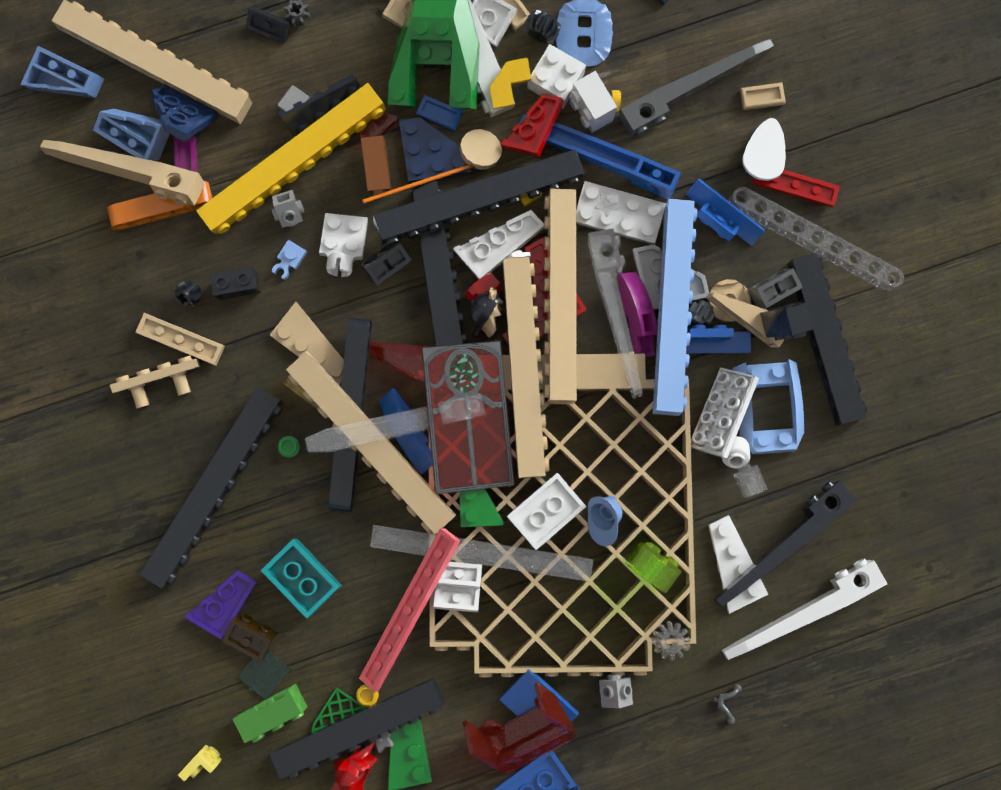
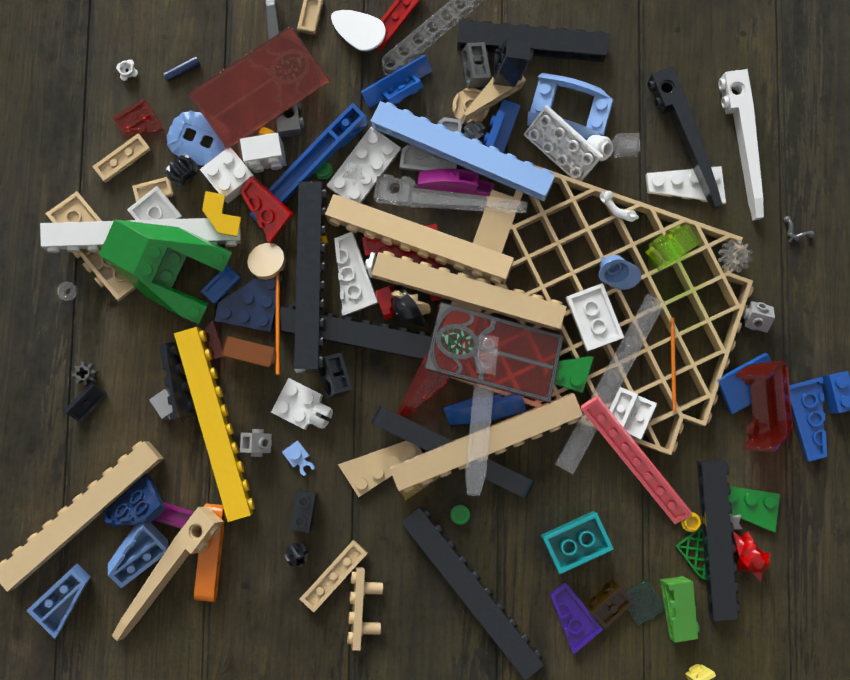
camera: 65 degrees left, 0 degrees up
none -> clear red piece [188,26,330,149]
none -> green plate [315,162,333,180]
none -> white piece [599,190,639,222]
none -> orange piece [670,318,676,411]

